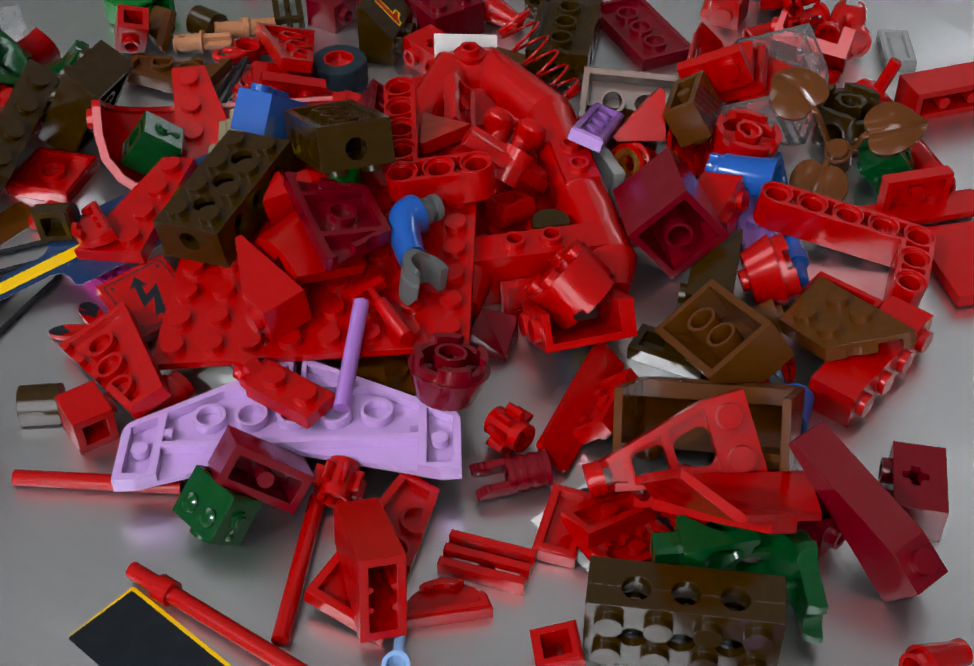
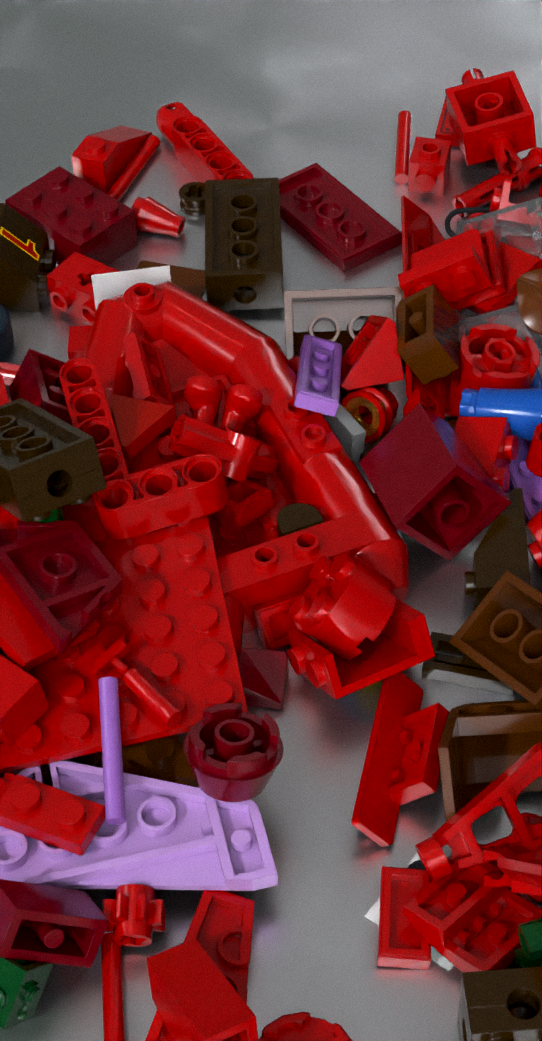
camera: 10 degrees left, 5 degrees up
piece [387,194,448,306] -> none
red tile [437,529,537,596] -> none
dark red hinge [469,449,553,502] -> none
red gear [484,402,535,457] -> none
red piece [497,8,582,100] -> none

